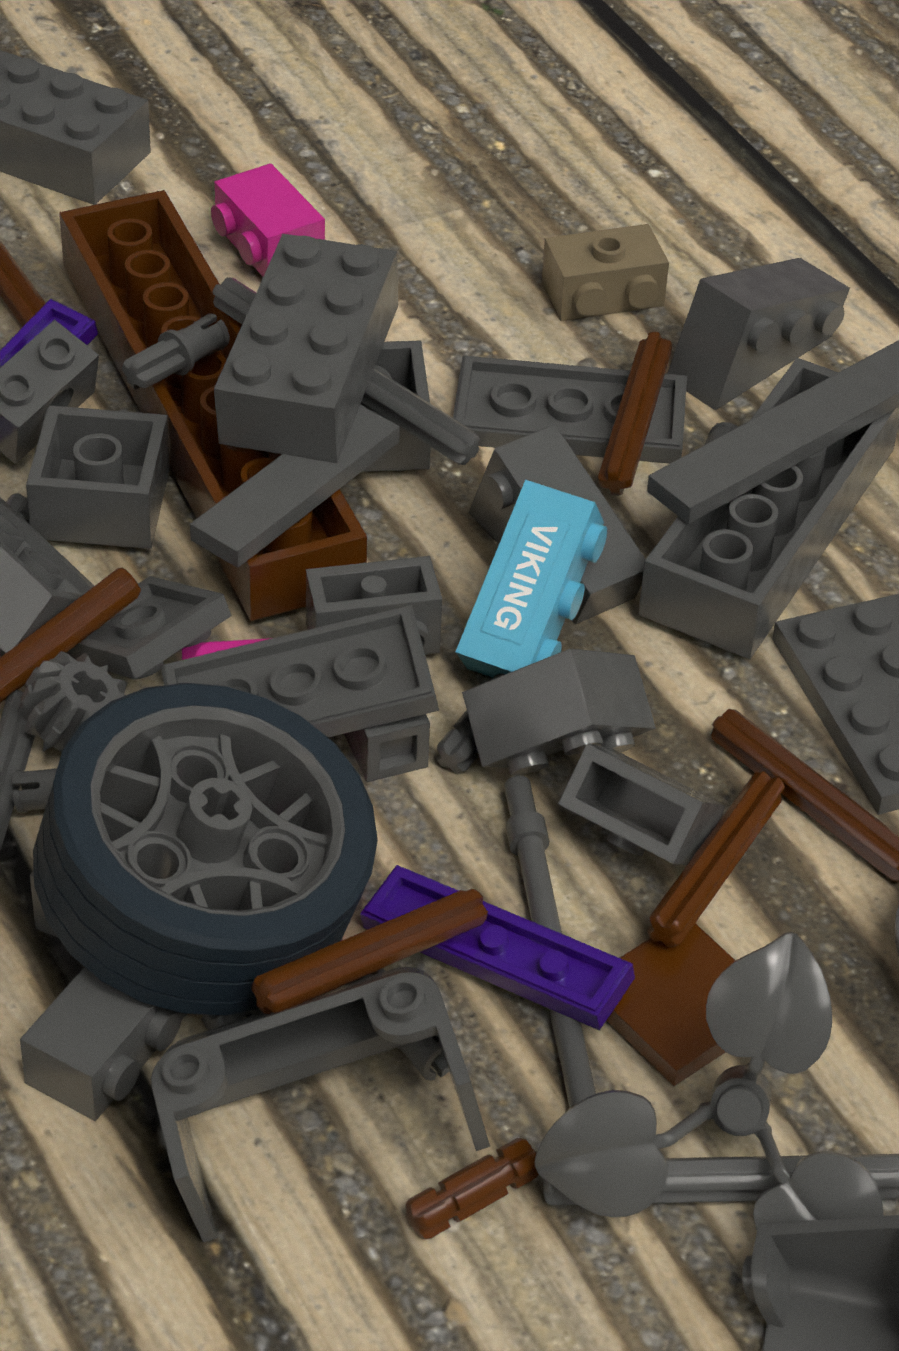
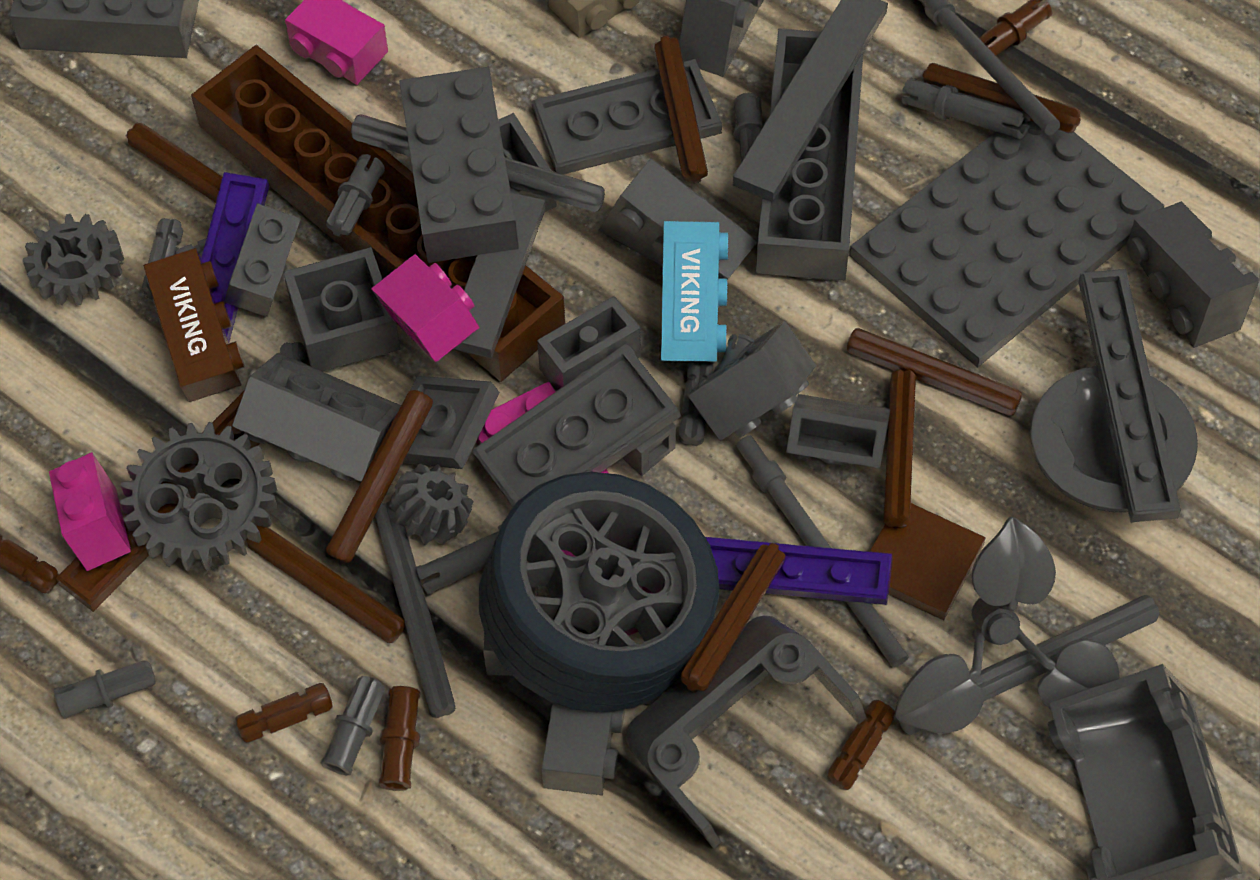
camera: 20 degrees left, 15 degrees up
none -> dark pink brick [371,254,480,363]

